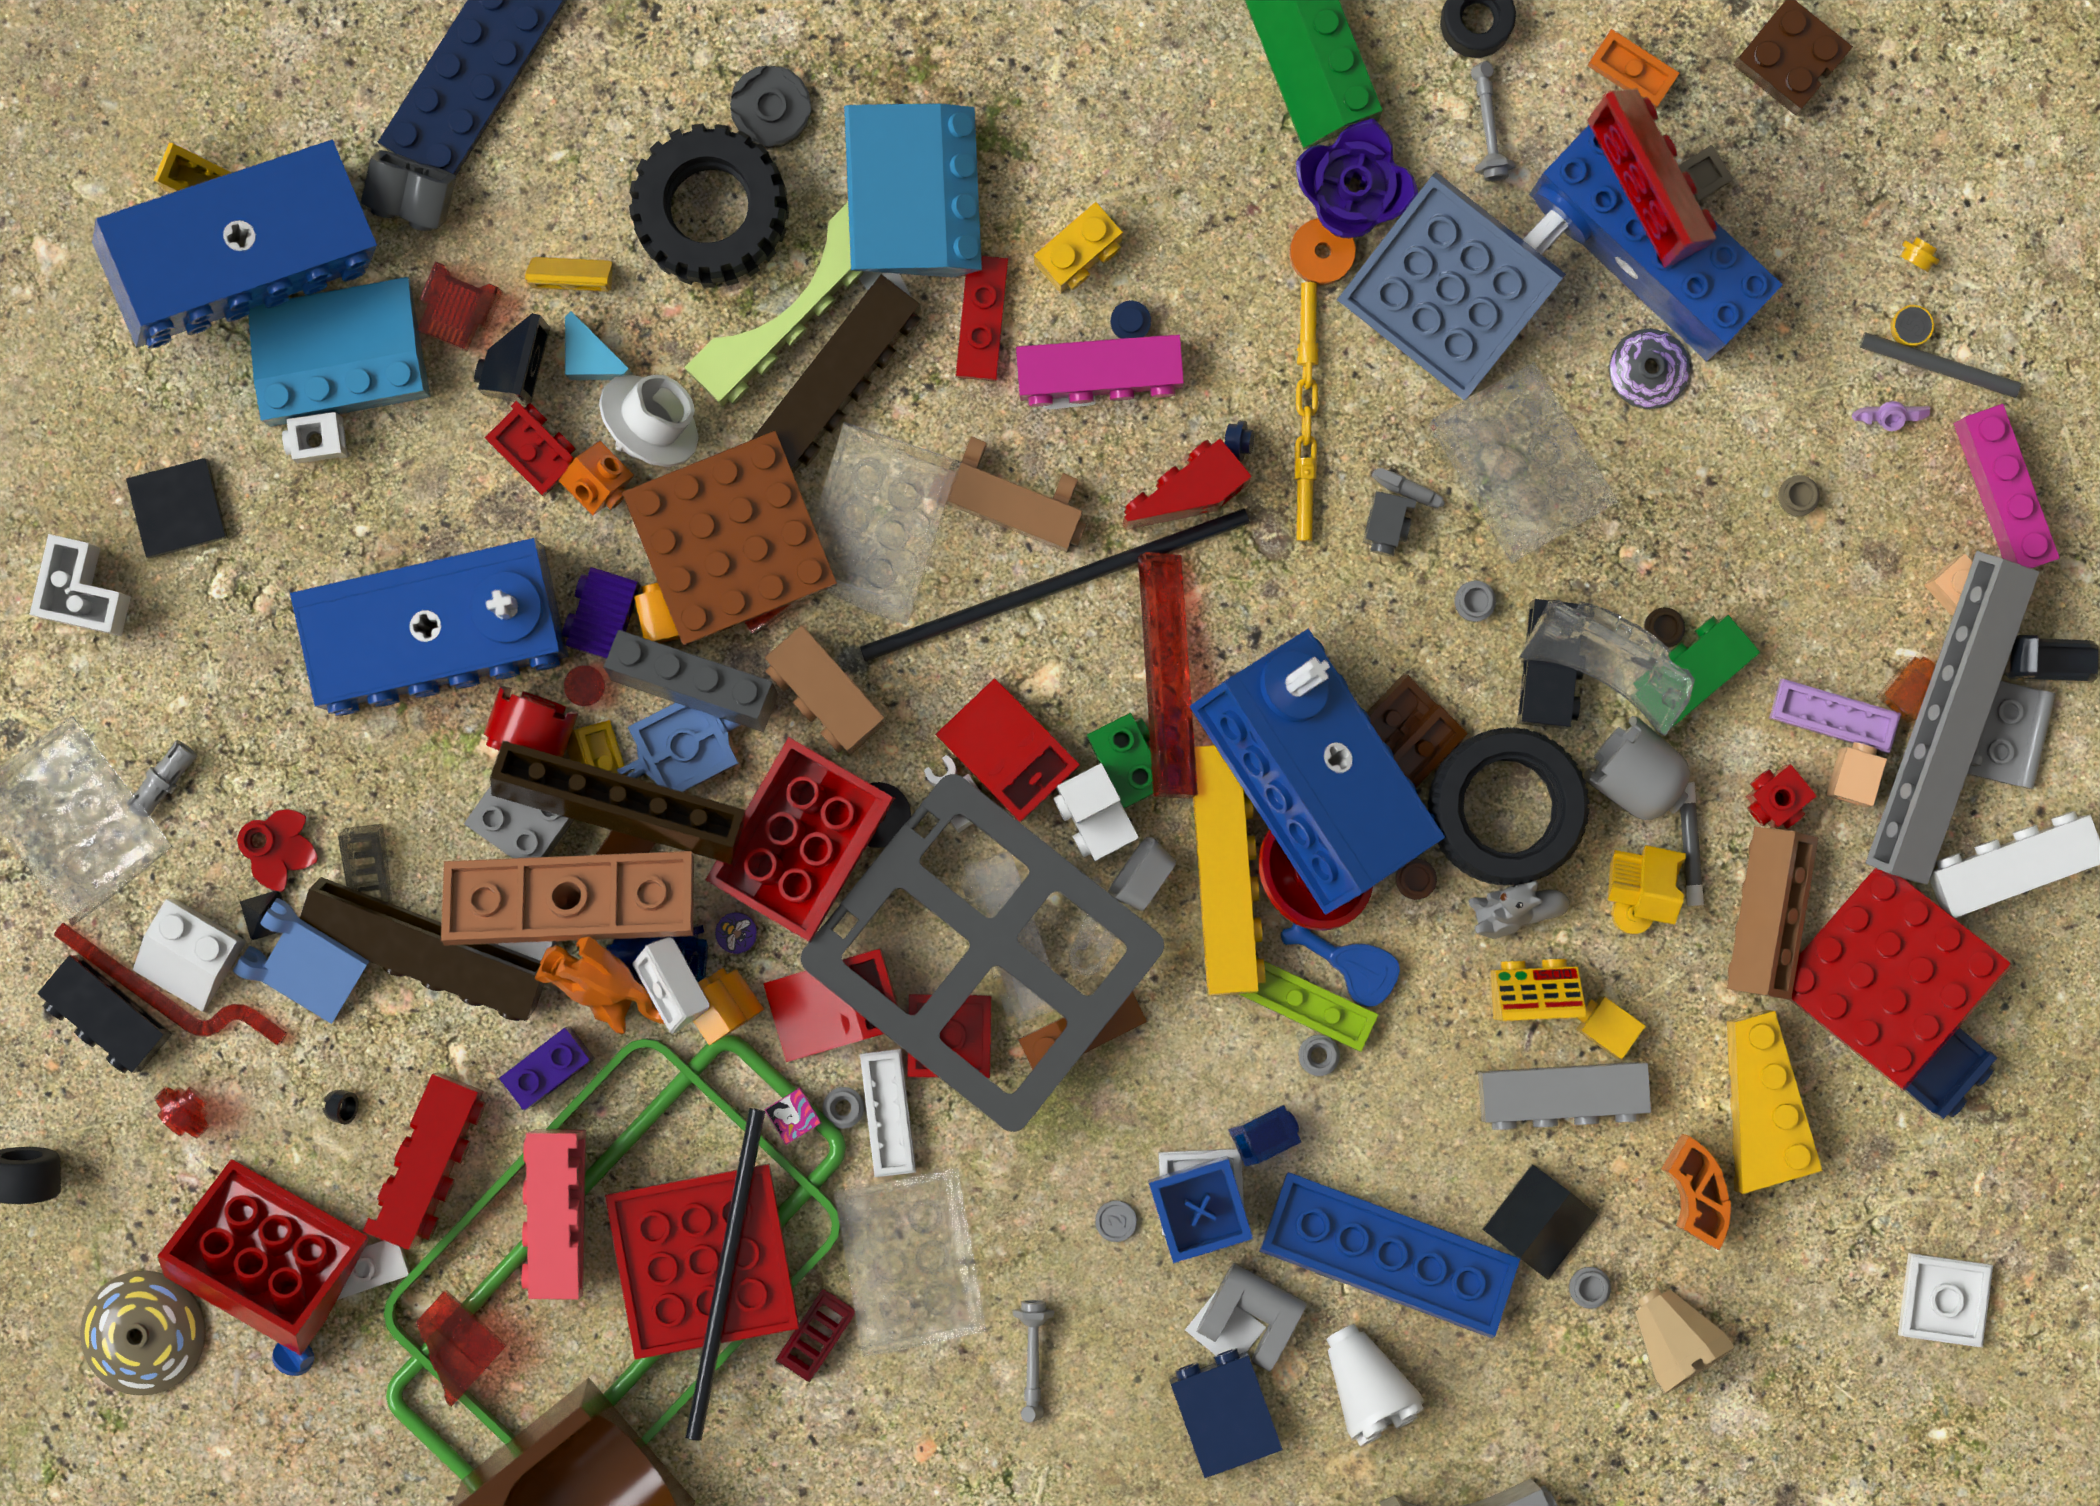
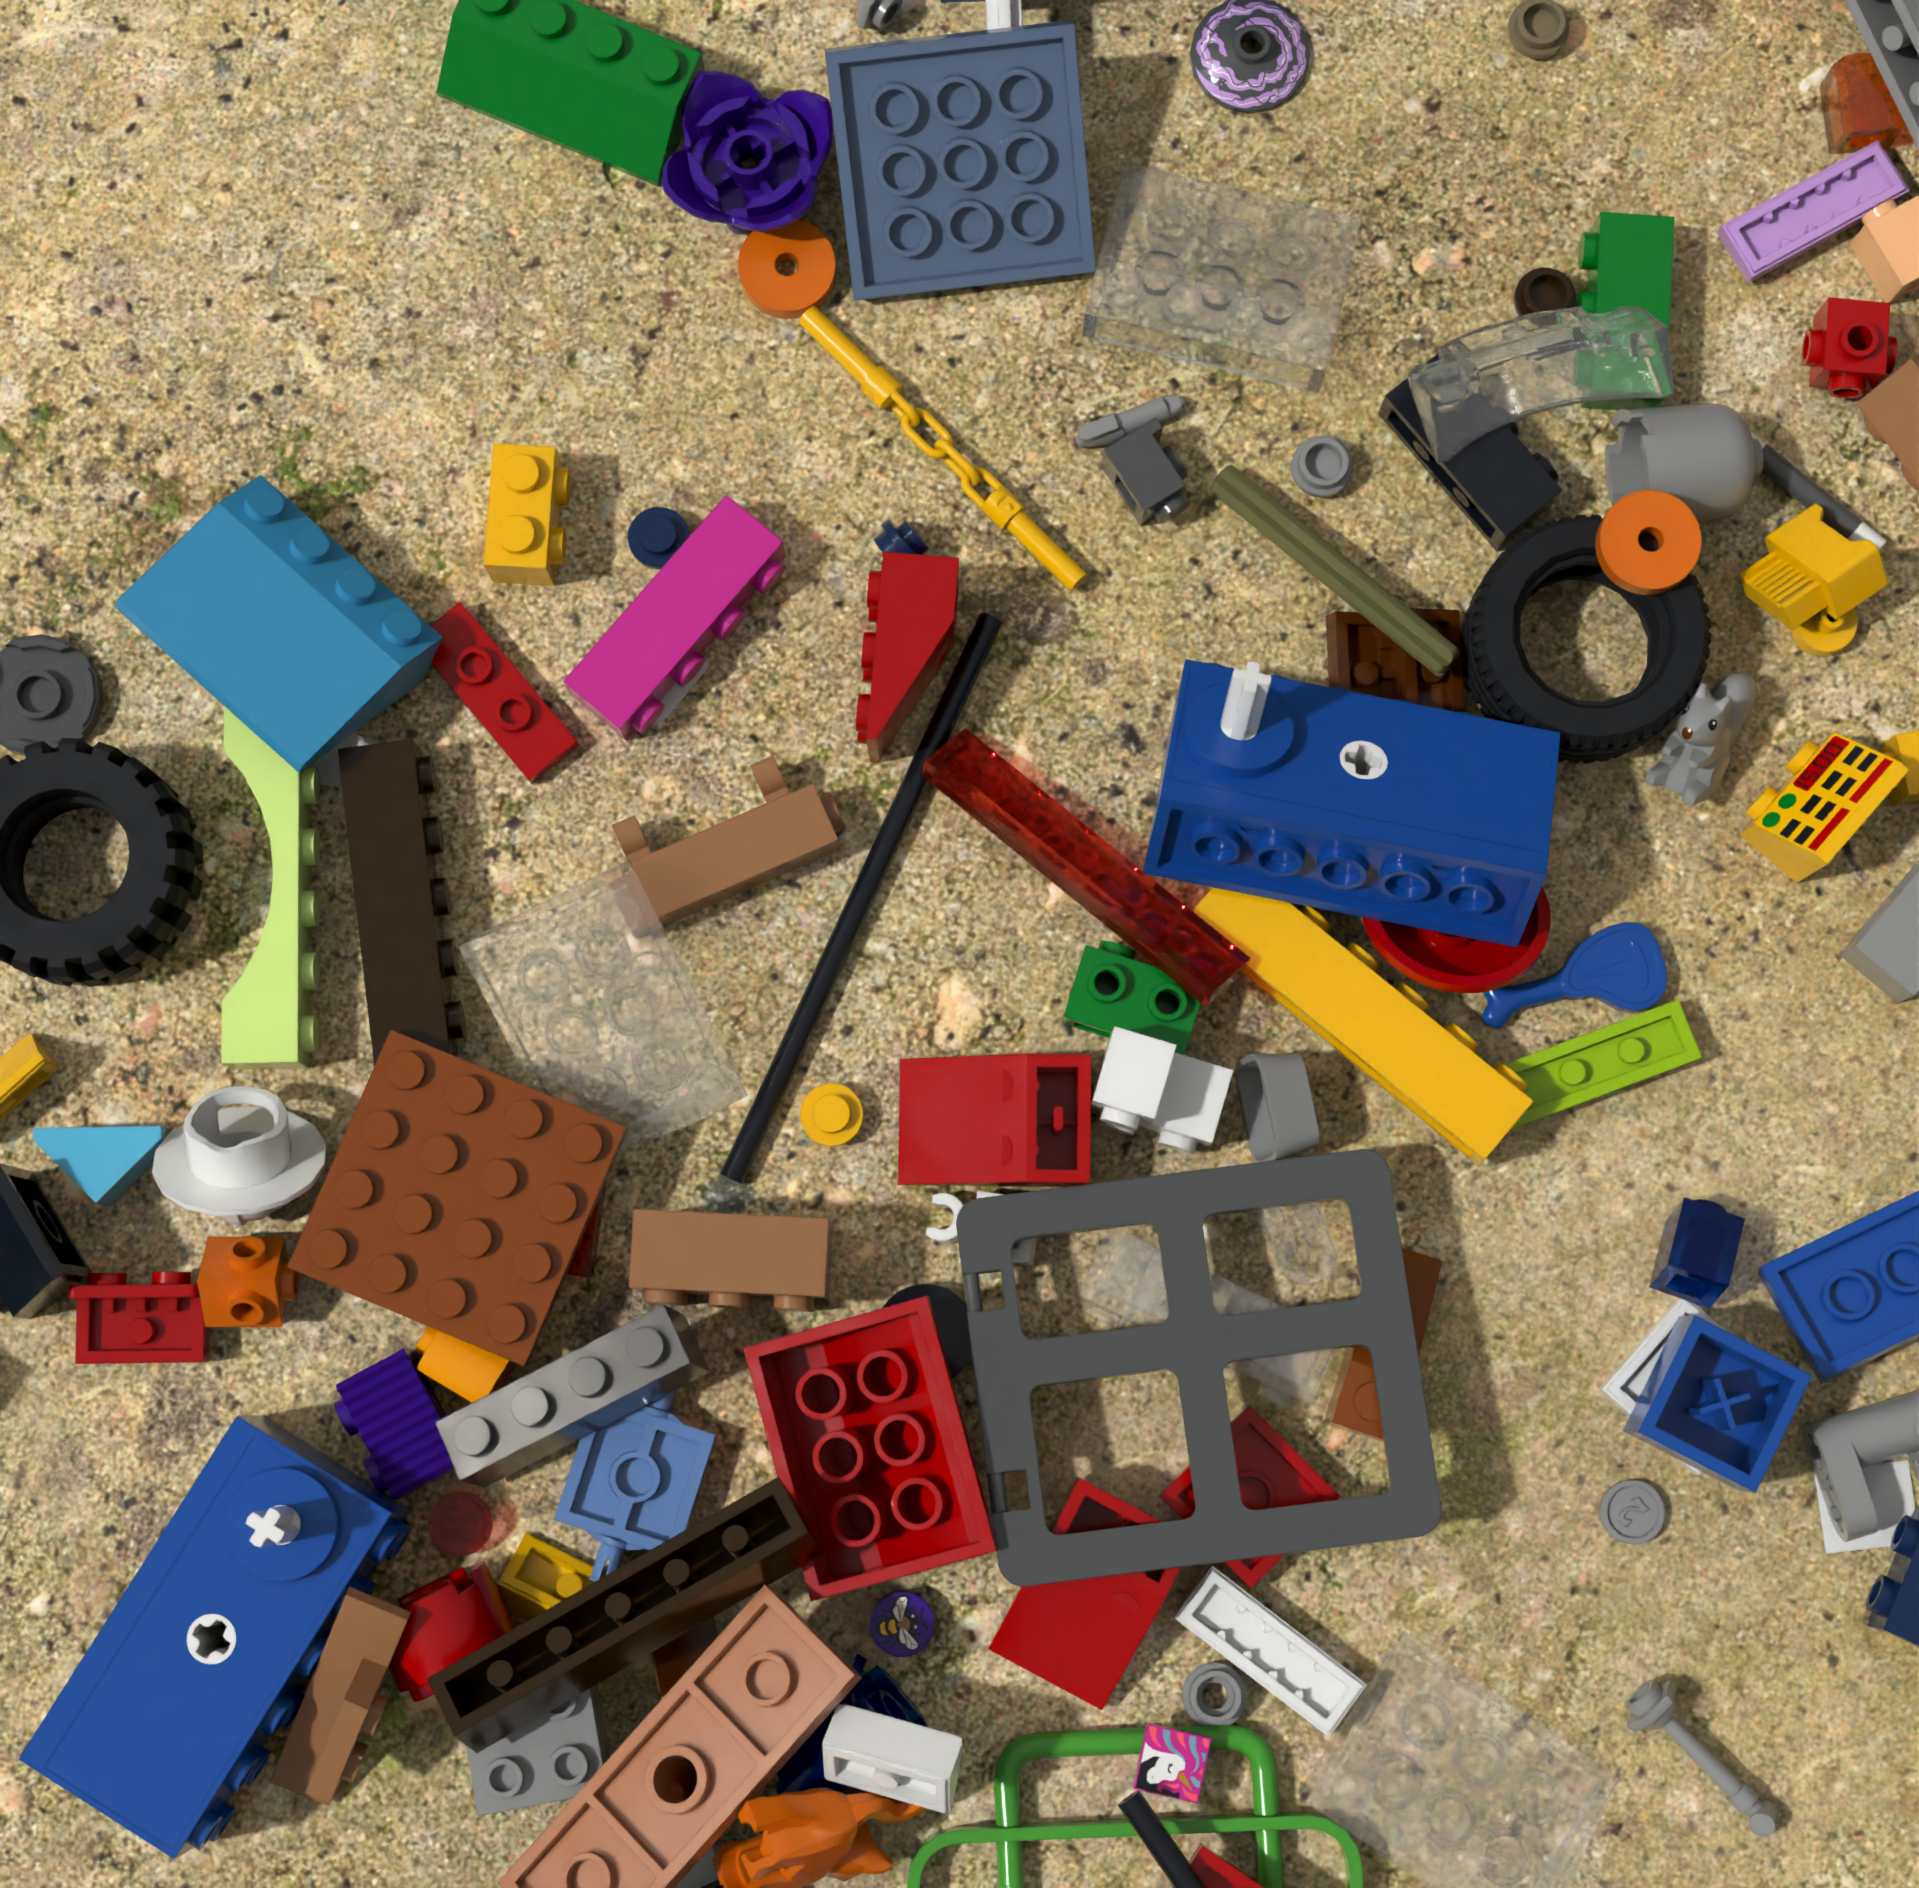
camera: 45 degrees left, 5 degrees down
light orange brick [693,967,765,1046] -> none
light grey plate [1298,1035,1340,1076] -> none
reddish brown plate [1395,859,1437,900] -> none
none -> medium nougat bracket [269,1587,411,1806]
none -> yellow plate [800,1083,863,1147]
none -> olive axle [1211,465,1460,676]
none -> orange piece [1595,490,1702,595]

